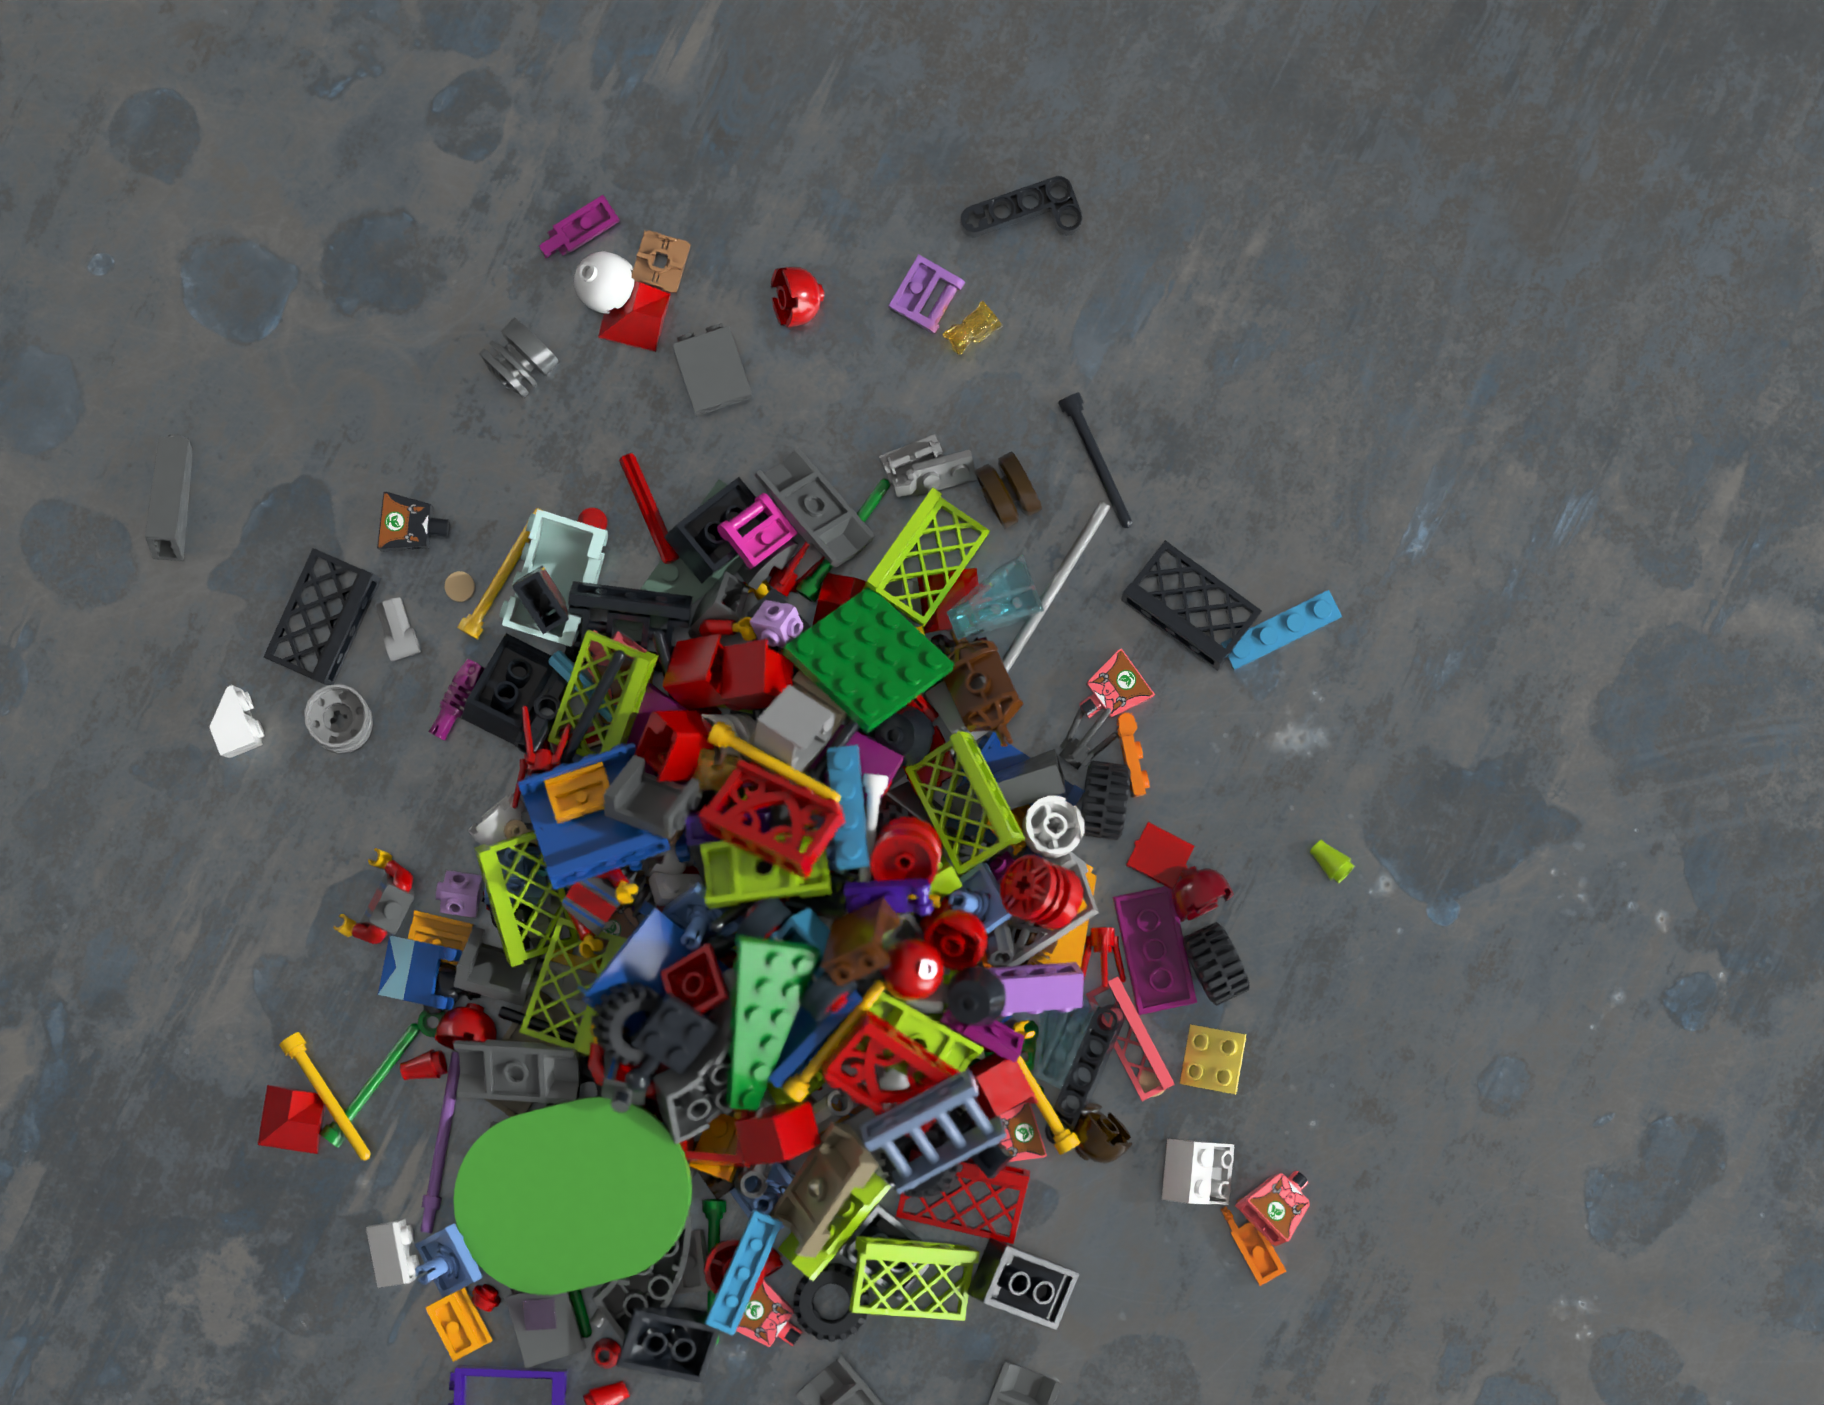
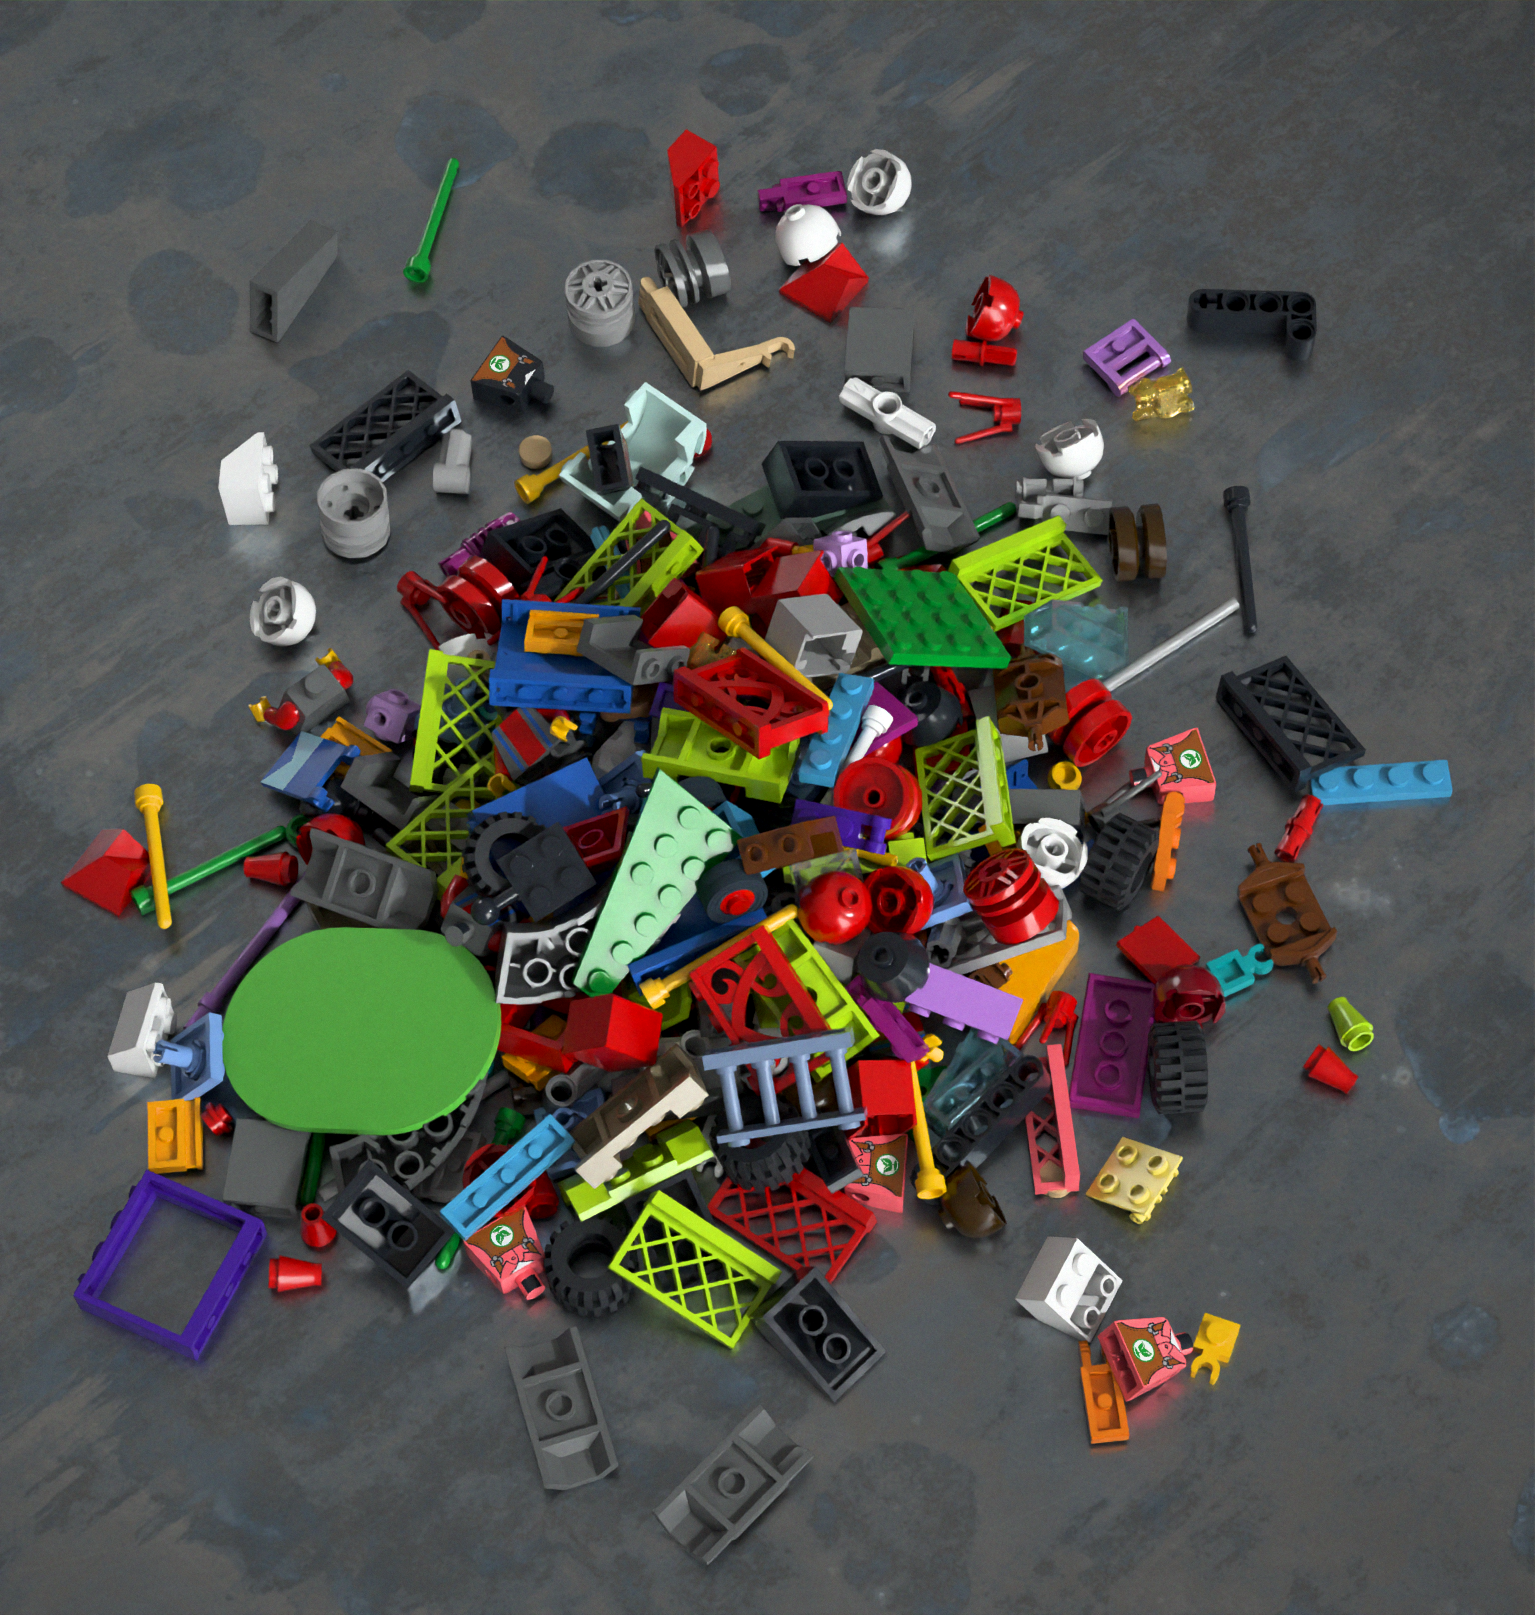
camera: 25 degrees right, 25 degrees down
clear purple slope [523,1298,557,1331] -> none
red axle [619,453,679,564] -> none
medium nougat piece [631,230,691,293] -> none
dark pink plate [717,493,798,570] -> none
none -> white cylinder [250,576,316,647]
none -> red plant [397,571,448,650]
none -> green piece [403,158,459,283]
none -> red wheel [436,556,521,639]
none -> light grey wheel [565,260,635,347]
none -> tan hinge [638,277,795,391]
none -> red slope [667,129,720,228]
none -> white piece [839,377,936,449]
none -> white cylinder [847,149,912,216]
none -> red plant [948,391,1021,444]
none -> red axle [951,339,1017,366]
none -> white cylinder [1035,419,1104,480]
none -> red wheel [1046,678,1132,767]
none -> yellow plate [1047,761,1090,825]
none -> yellow plate [1190,1313,1241,1385]
none -> teal plate [1205,944,1274,997]
none -> reddish brown plate [1237,843,1337,983]
none -> red pin [1274,794,1323,863]
none -> red cone [1302,1044,1359,1094]

